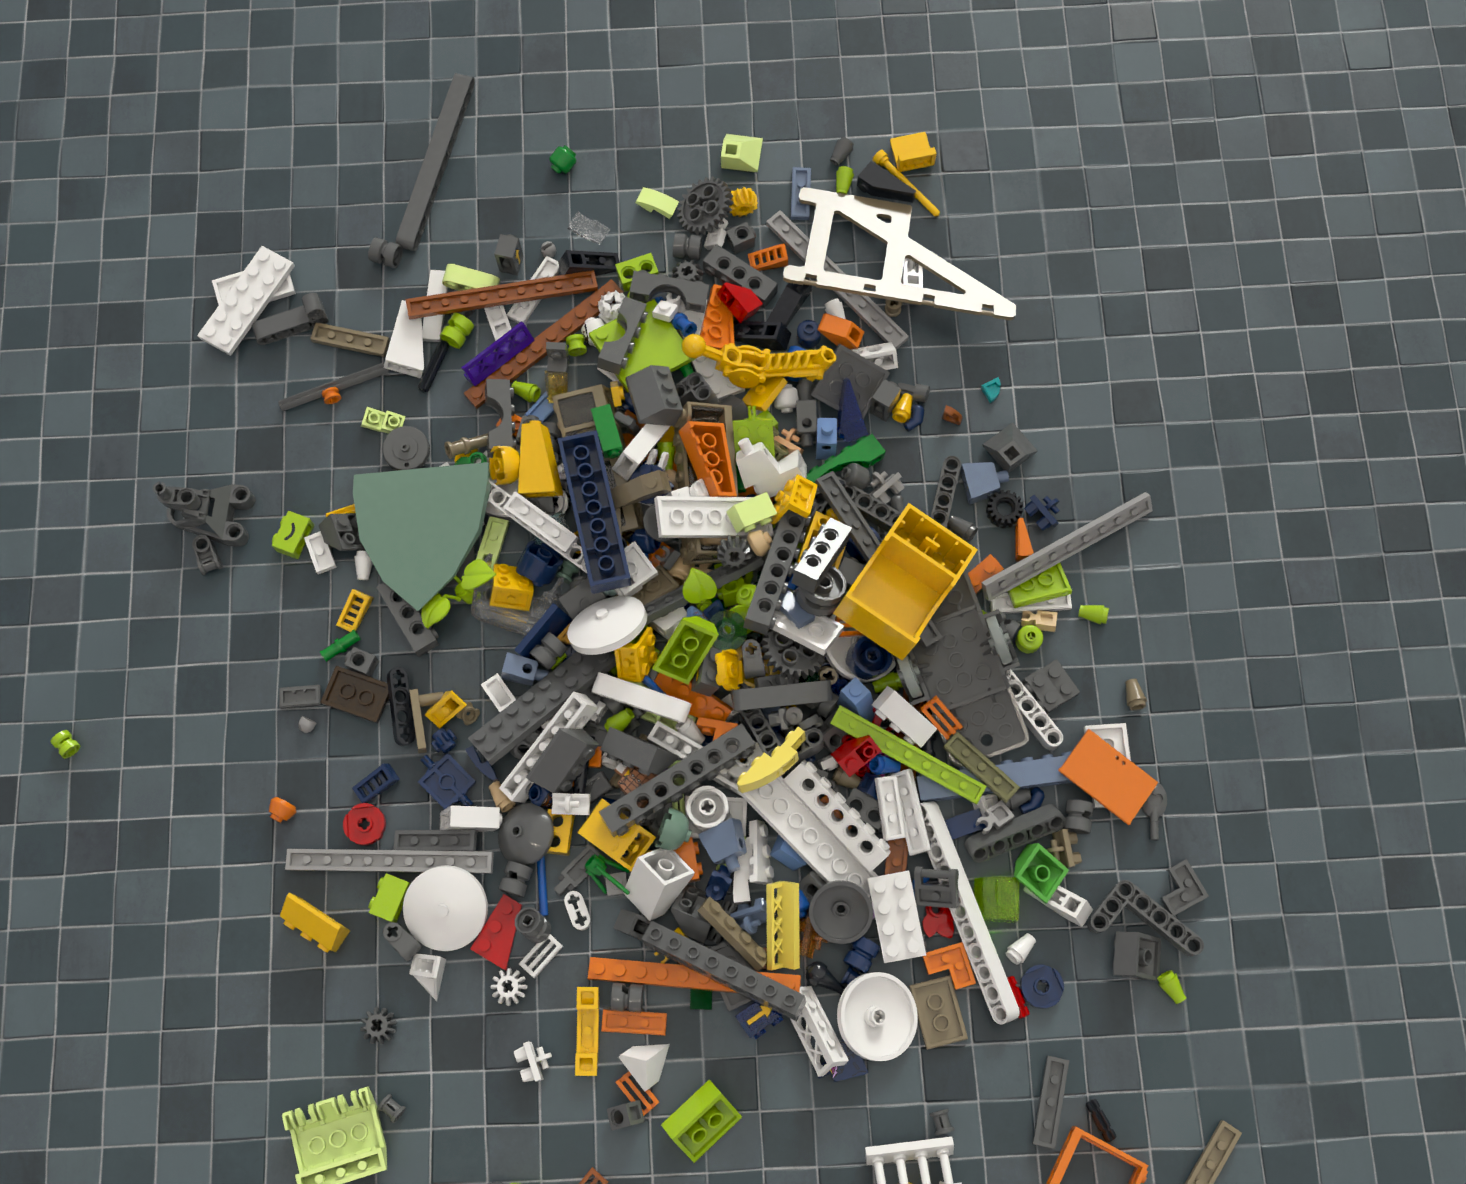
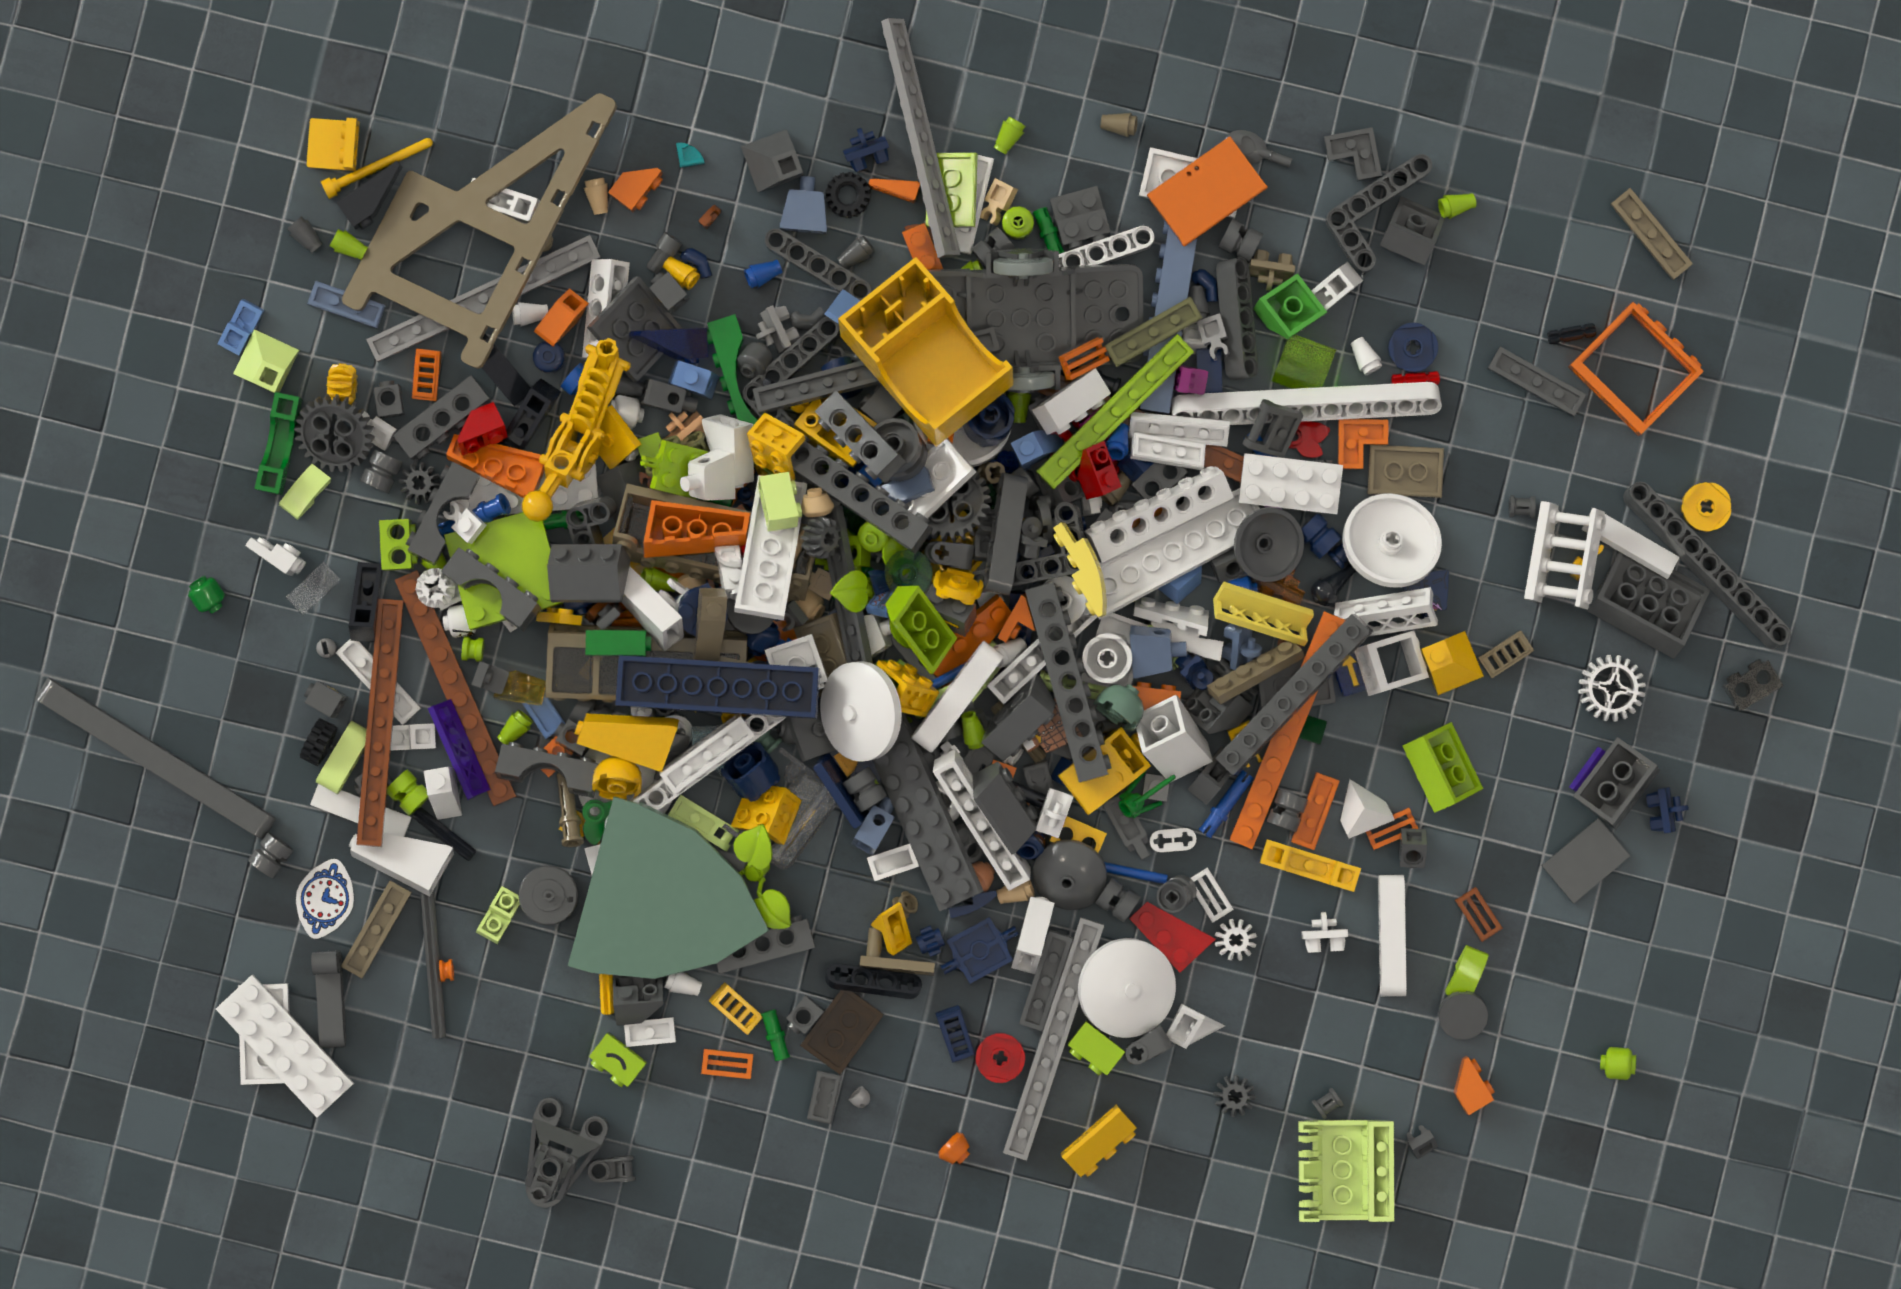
camera: 70 degrees left, 15 degrees up
none -> medium blue slope [218,299,265,356]
none -> white plate [245,537,306,576]
none -> green arch [254,392,303,496]
none -> sticker [296,859,354,939]
none -> black tyre [300,718,338,767]
none -> white slope [424,767,462,820]
none -> tan cone [584,178,608,215]
none -> orange slope [608,168,663,212]
none -> orange tile [701,1049,754,1079]
none -> blue cone [744,260,782,288]
none -> nougat cone [972,861,995,893]
none -> green pin [1033,207,1065,254]
none -> magenta slope [1173,365,1208,395]
none -> blue pin [1198,770,1254,839]
none -> white window [1355,630,1429,696]
none -> white beam [1378,875,1406,997]
none -> yellow slope [1420,631,1484,695]
none -> dark tan slope [1478,630,1534,679]

